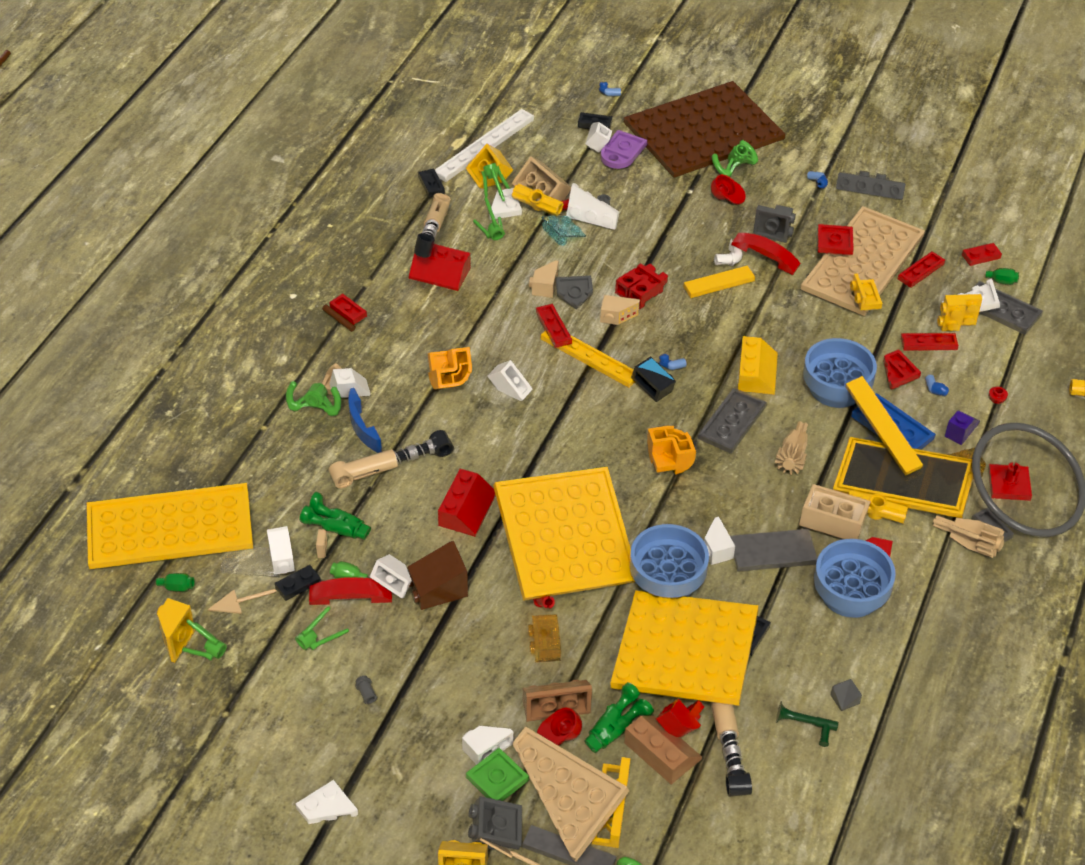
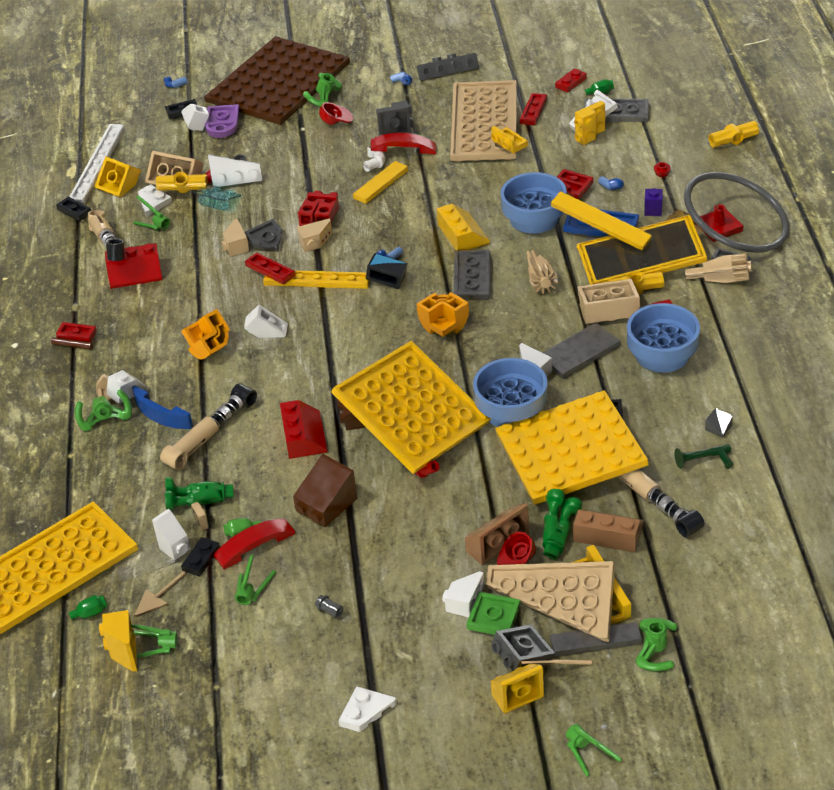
camera: 25 degrees left, 5 degrees down
white slope [370,554,412,598] -> none
bright green plant [481,162,510,201] -> none
clear yellow brick [528,614,561,662] -> none
red brick [656,699,705,737] -> none
red plate [817,224,854,255] -> none
red tile [901,333,959,351] -> none

